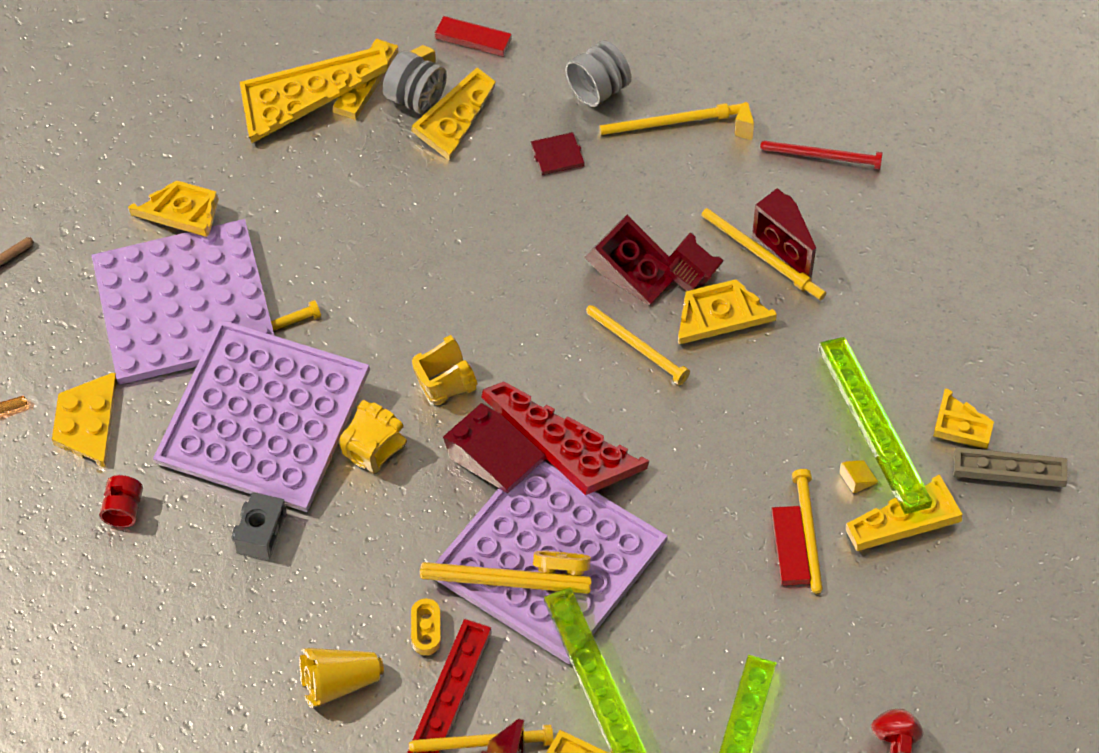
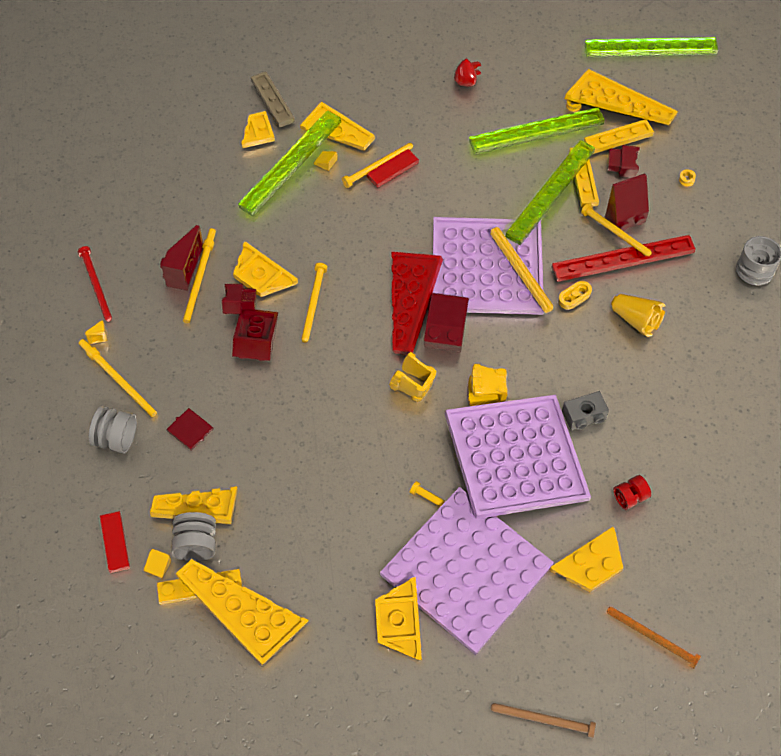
camera: 125 degrees left, 5 degrees up
yellow plate [533,551,591,575] -> none

